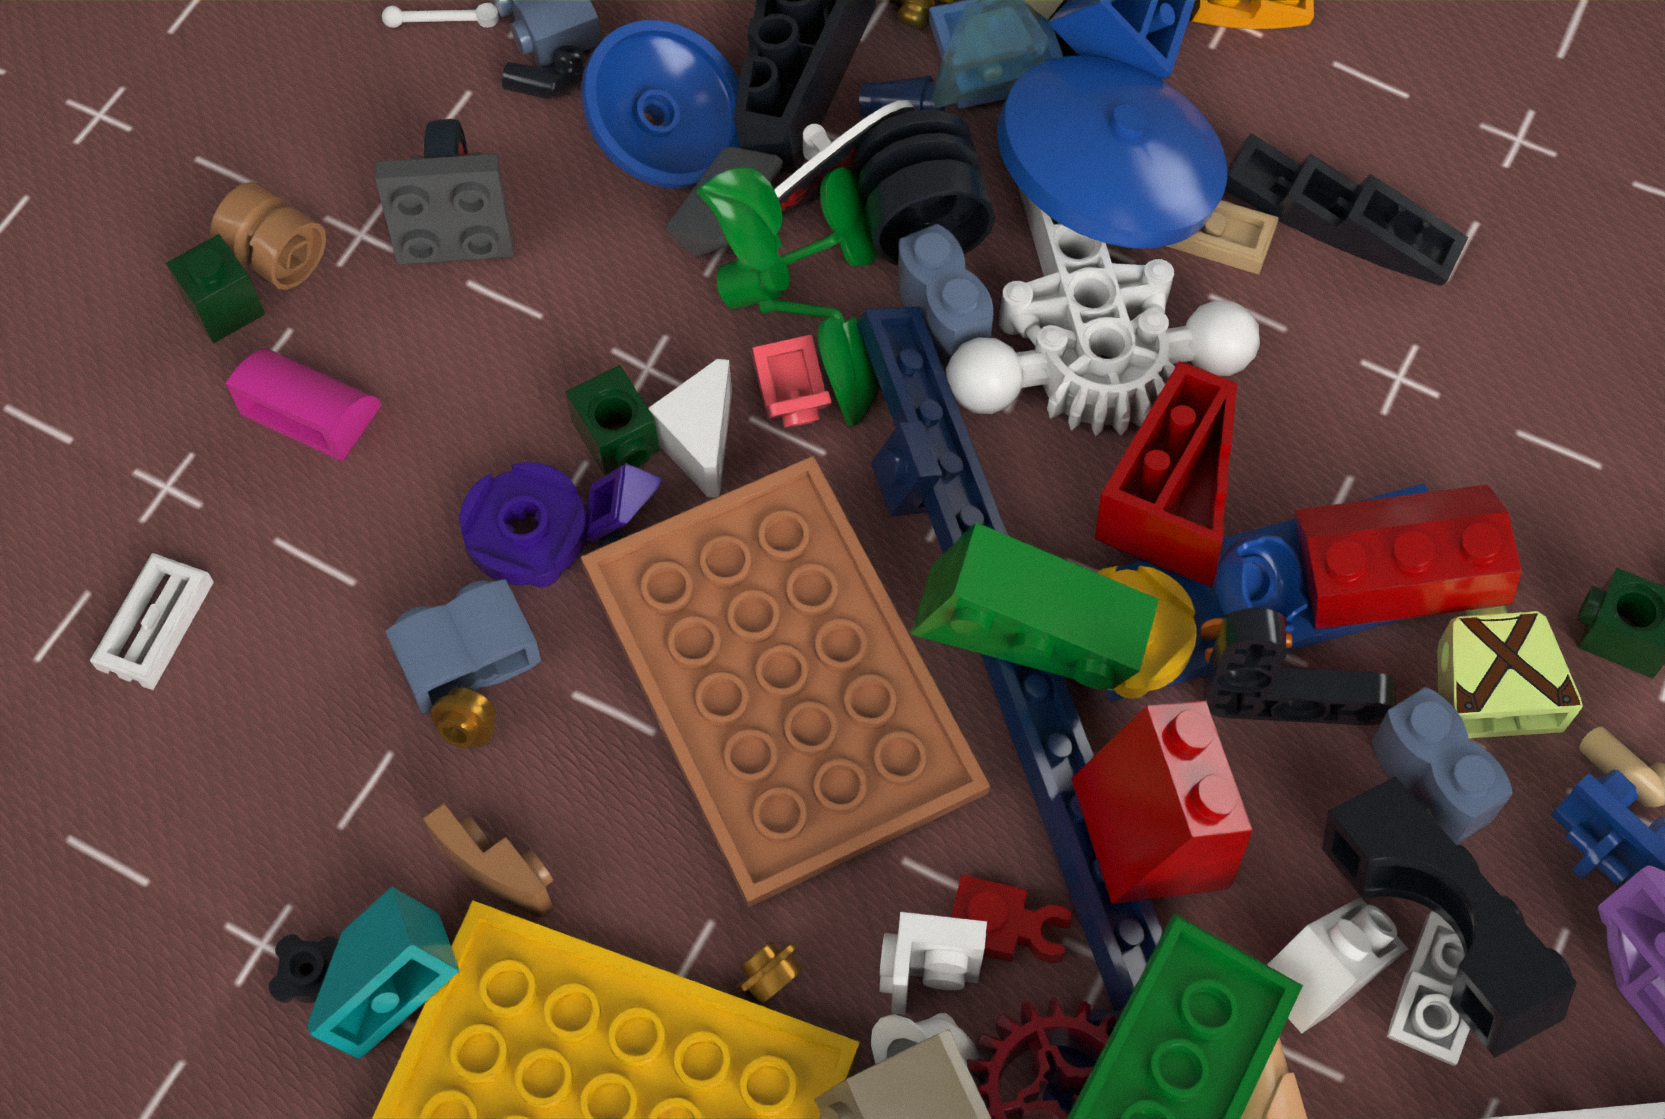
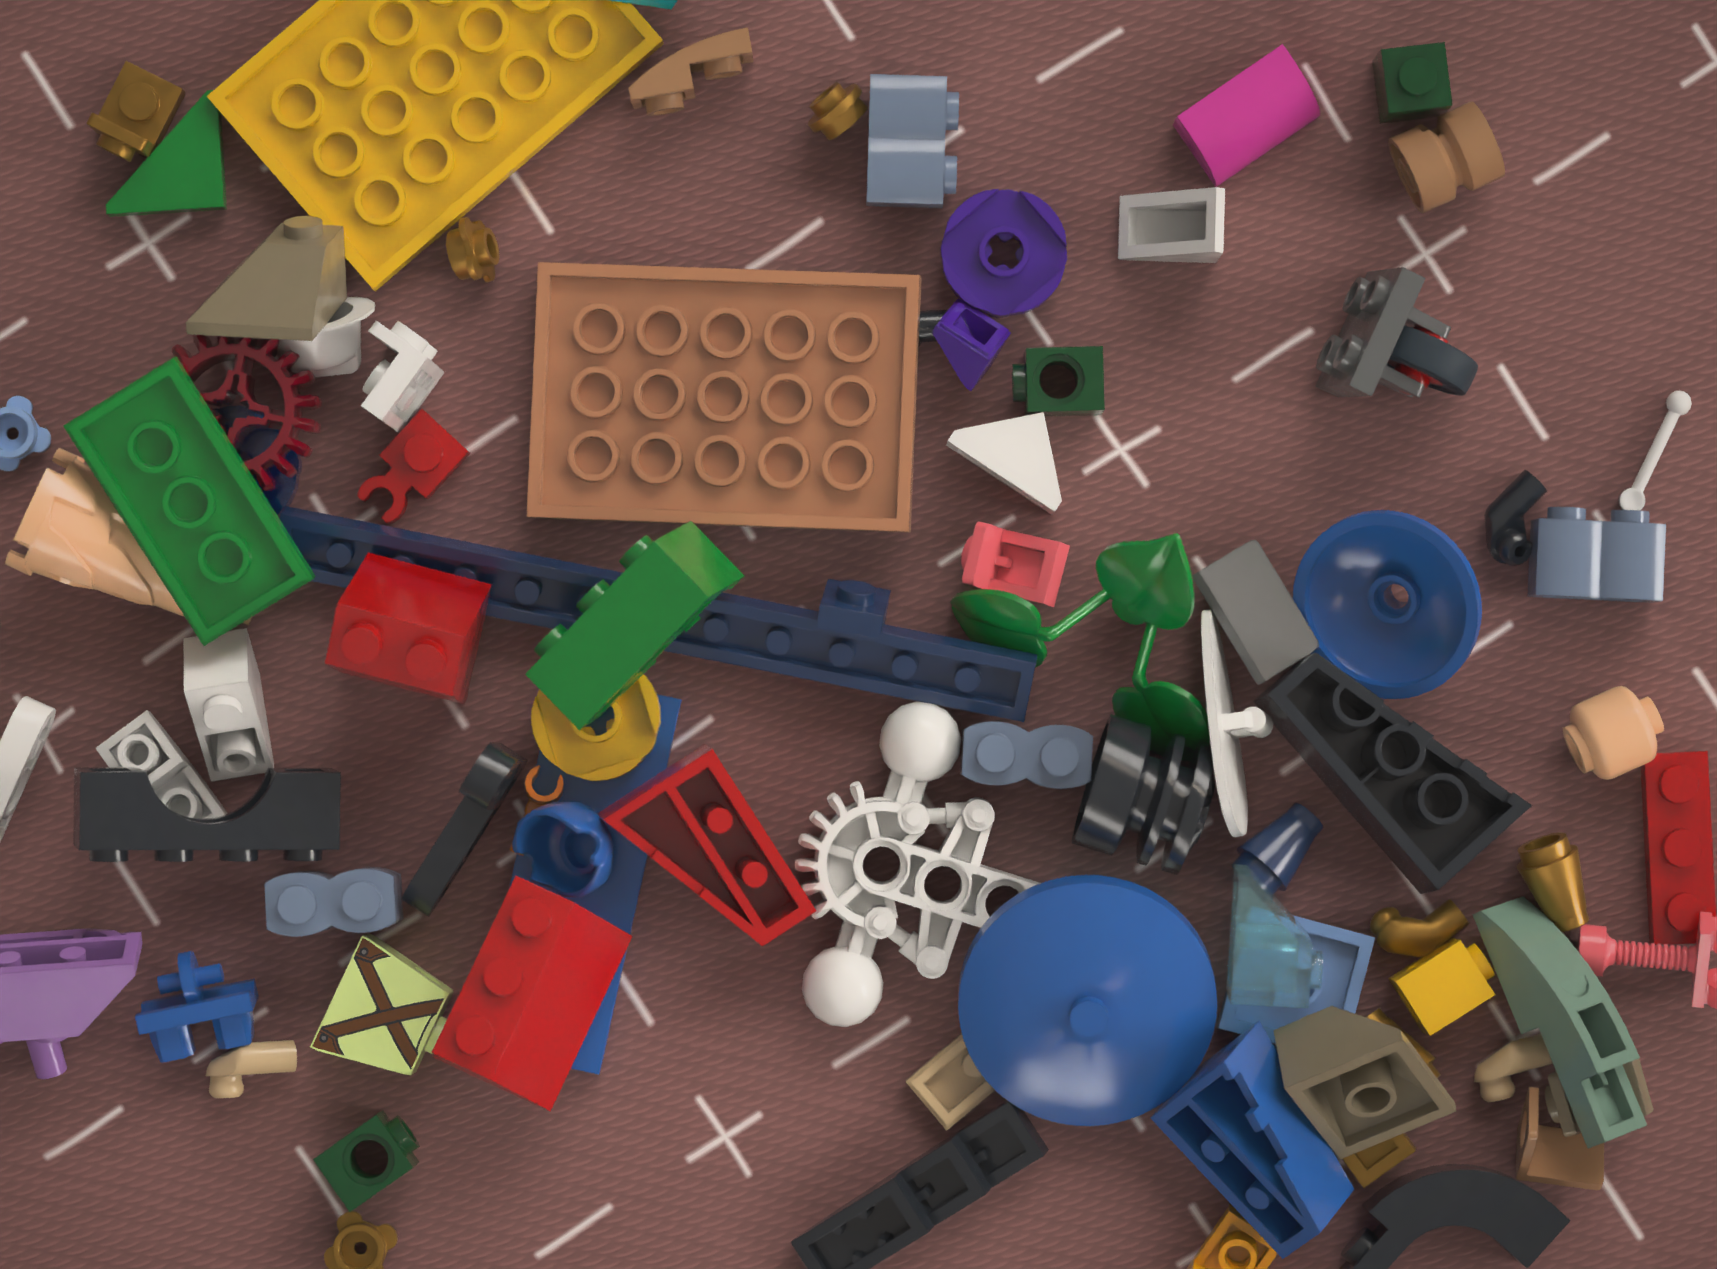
camera: 115 degrees right, 25 degrees up
none -> white slope [1118,187,1225,263]

